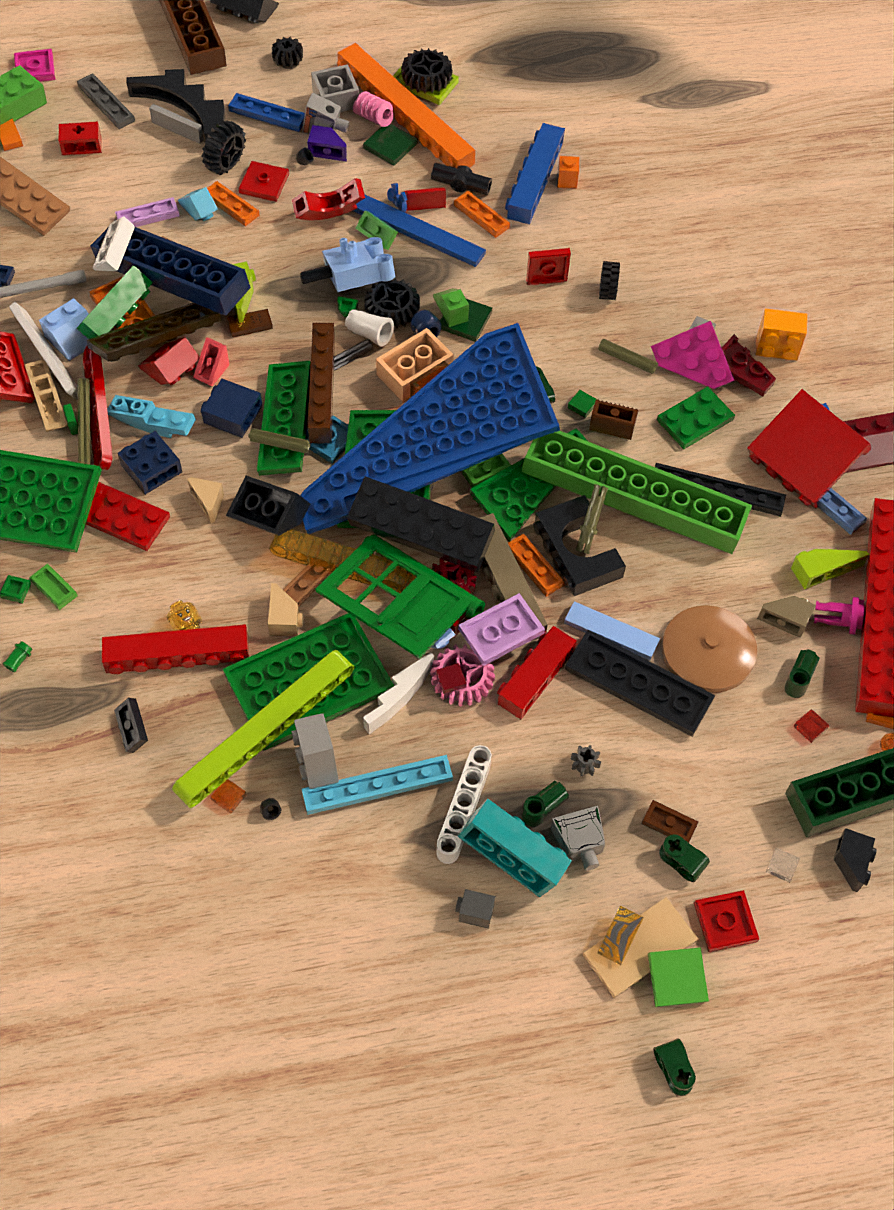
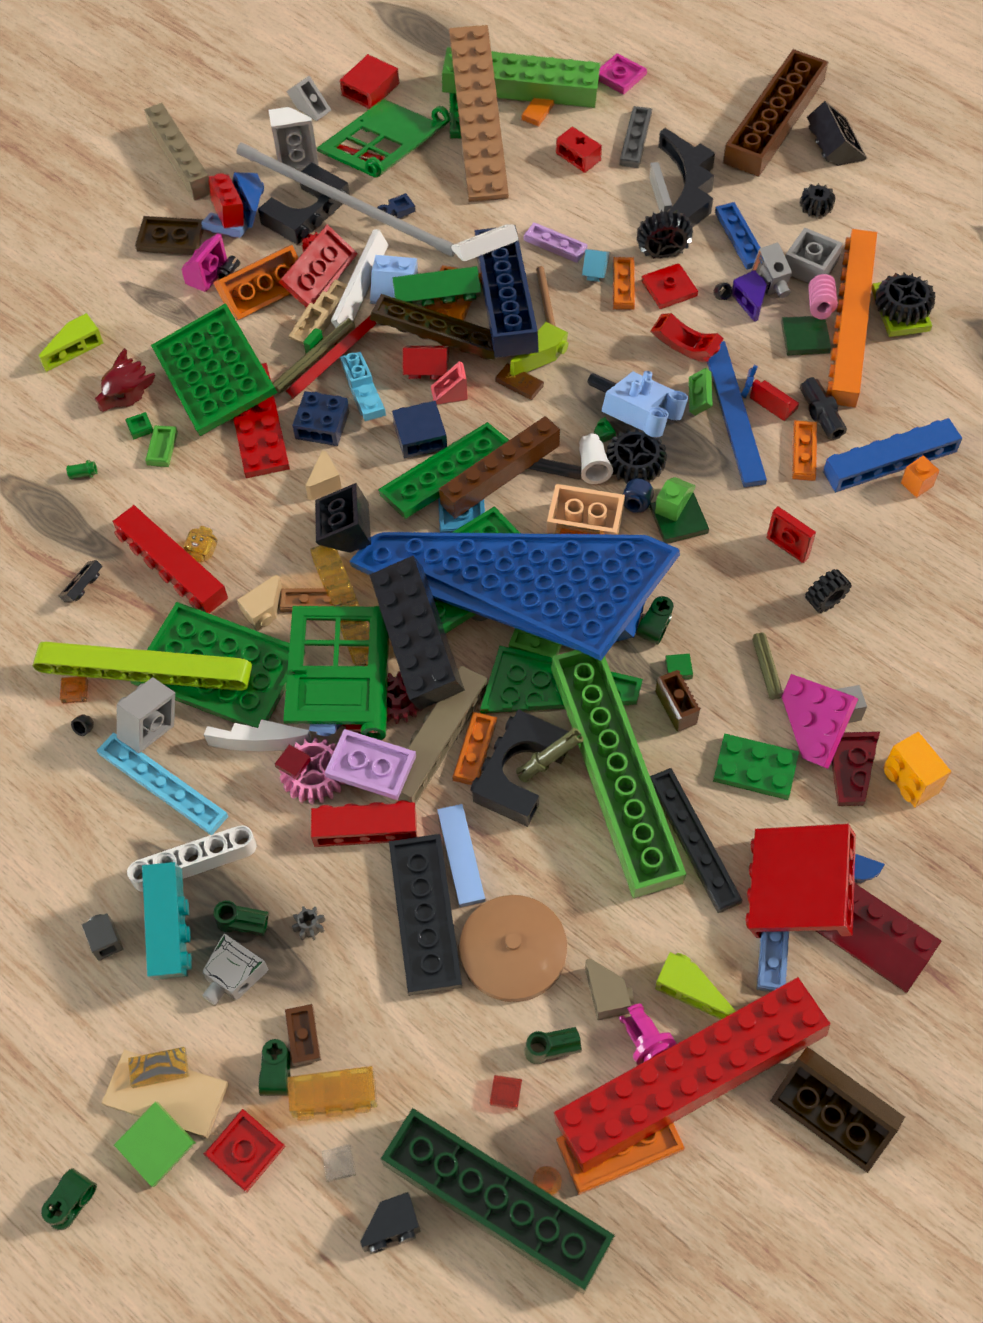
camera: 55 degrees right, 0 degrees up
olive axle [248,428,310,453] -> none
none -> clear yellow brick [287,1066,378,1121]

